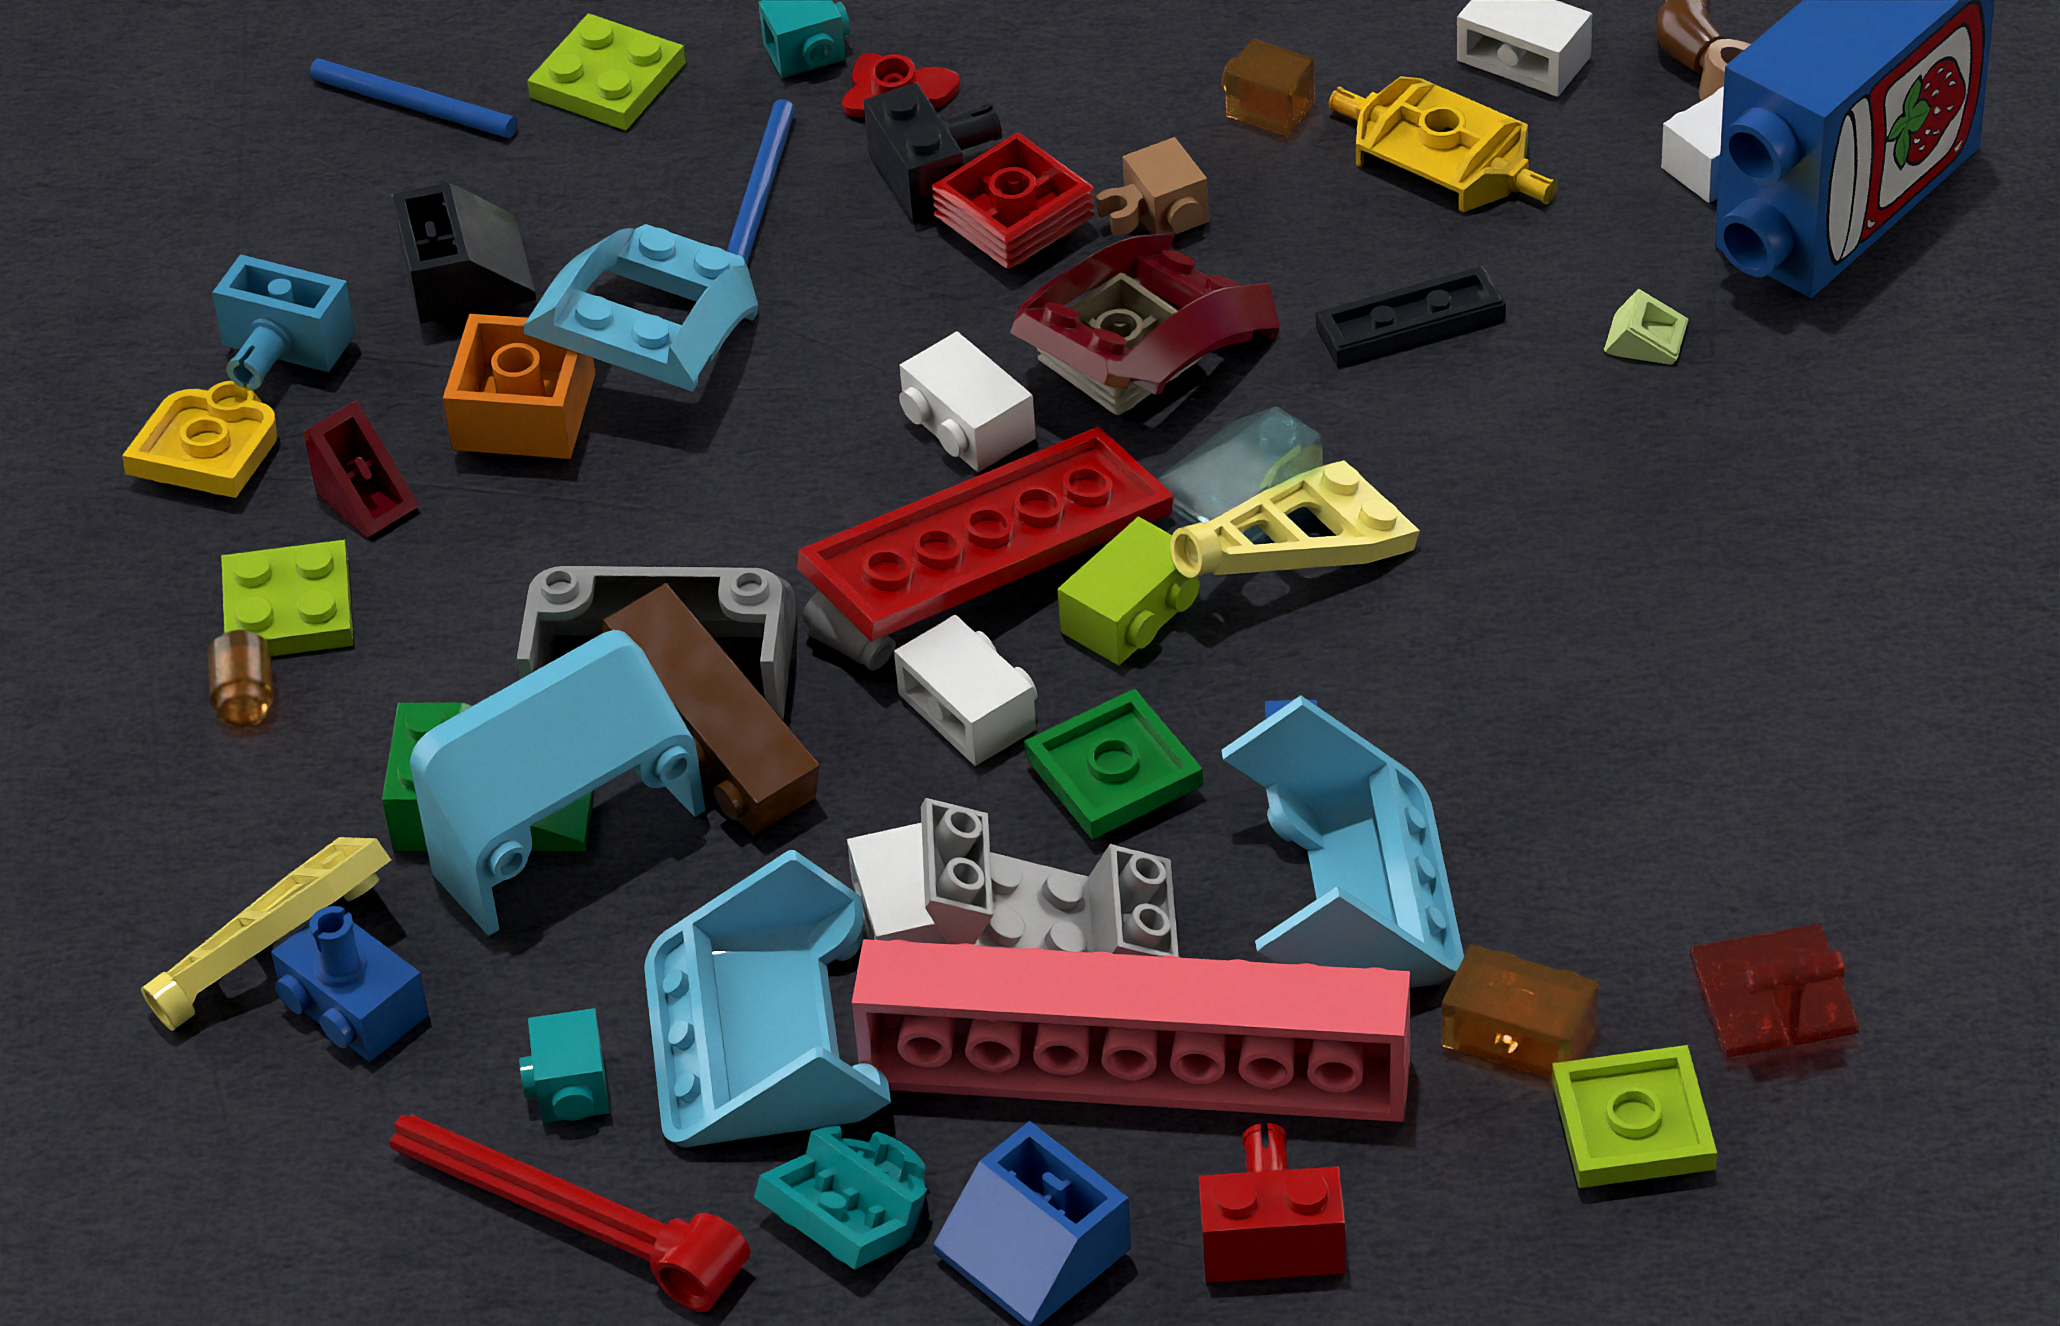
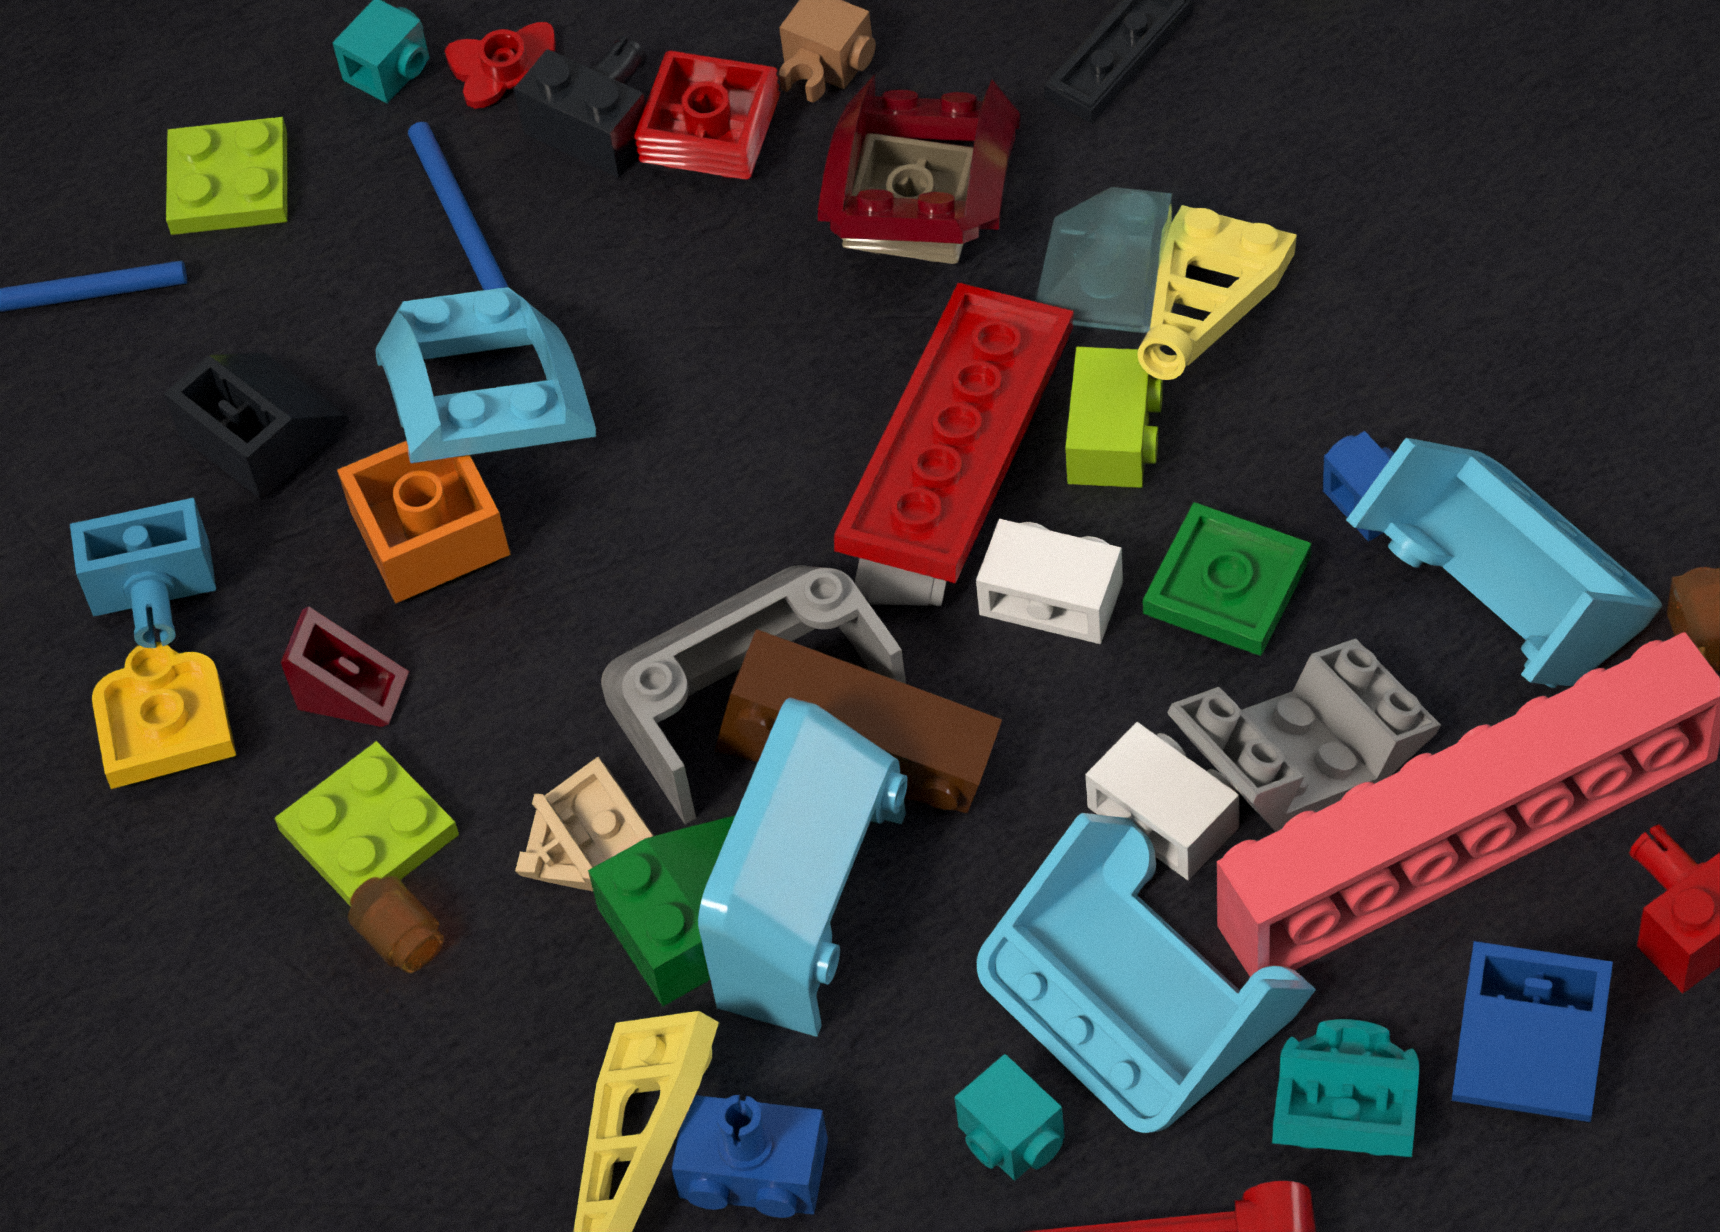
camera: 30 degrees left, 10 degrees up
white brick [899,331,1036,473] -> none
none -> tan slope [515,757,654,891]

